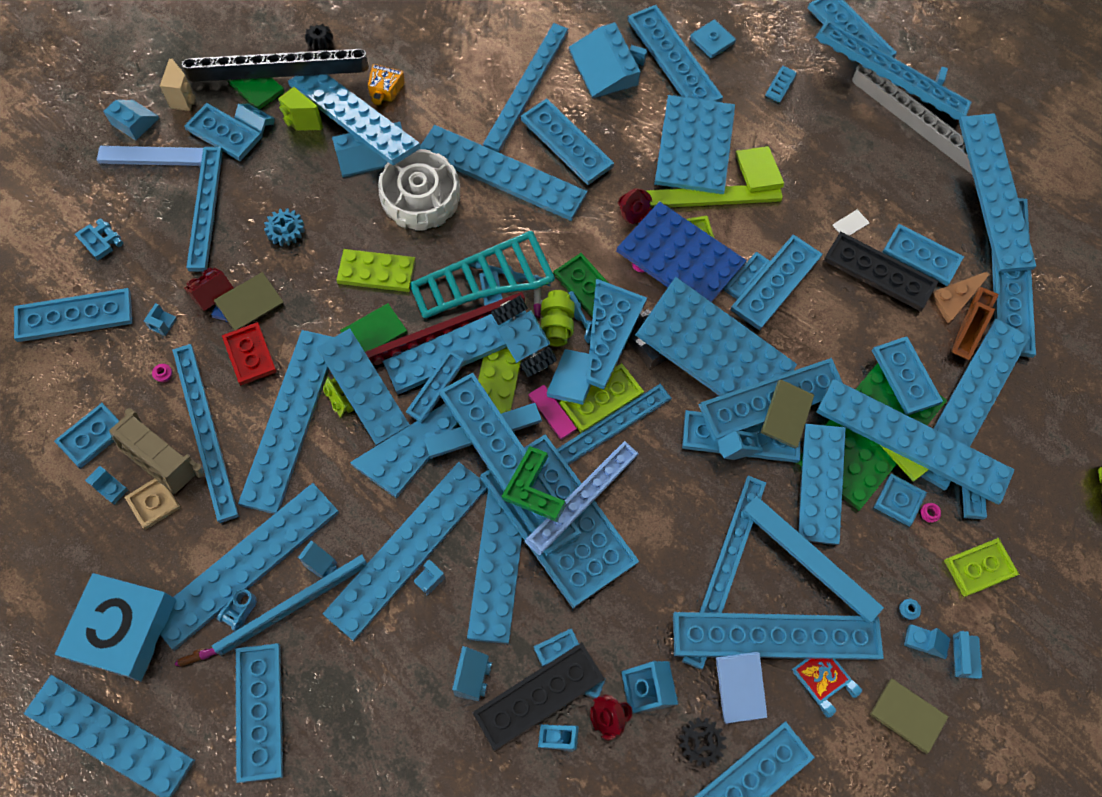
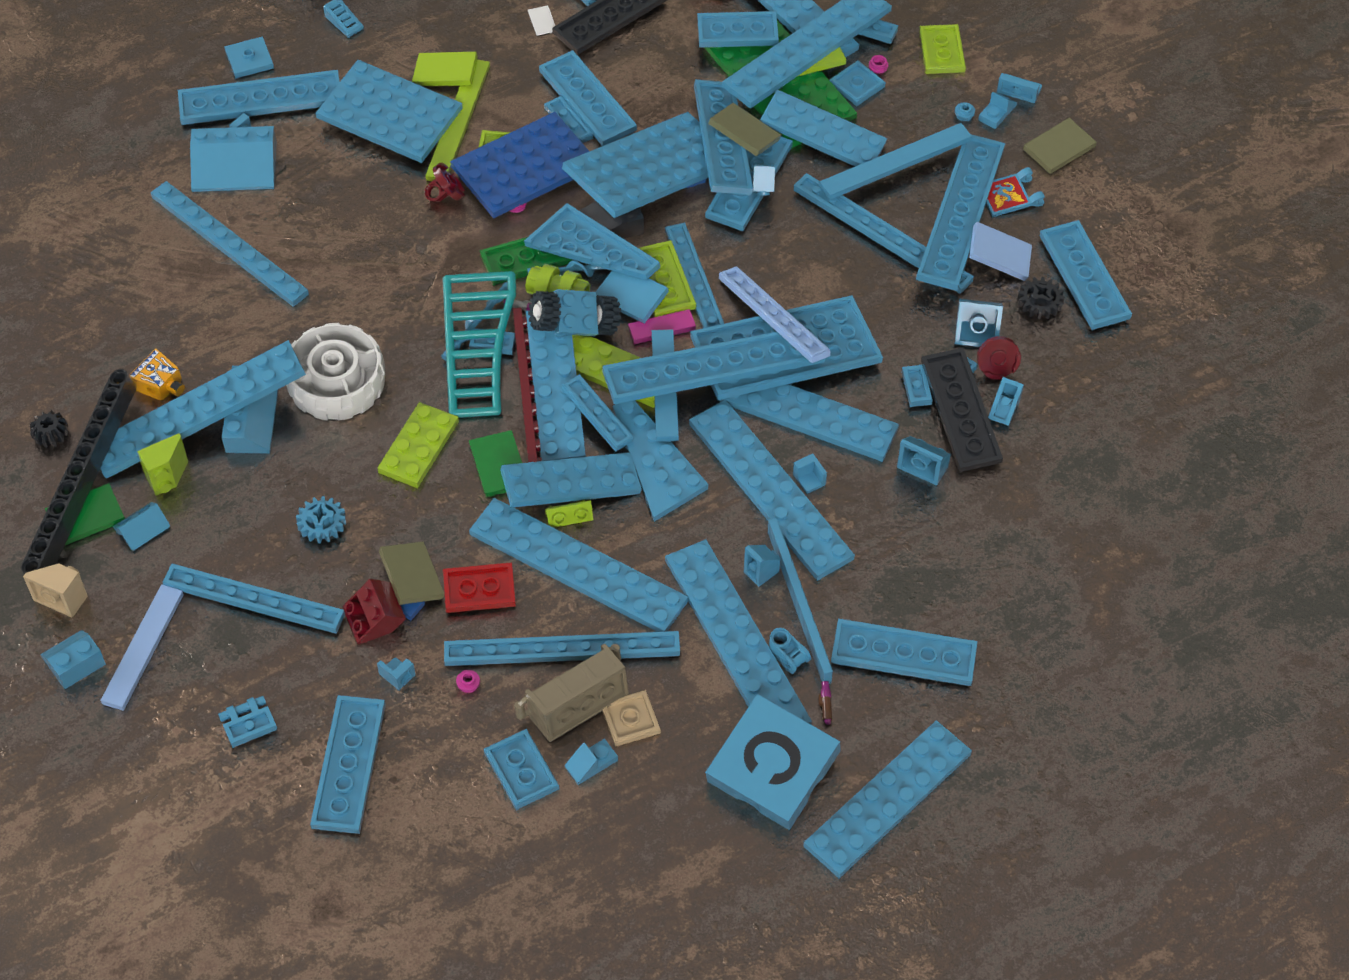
camera: 70 degrees left, 10 degrees down
dark azure plate [184,103,262,161] -> none
dark azure plate [420,125,587,221] -> none
green plate [501,446,566,522] -> none
dark azure plate [521,98,614,185] -> none

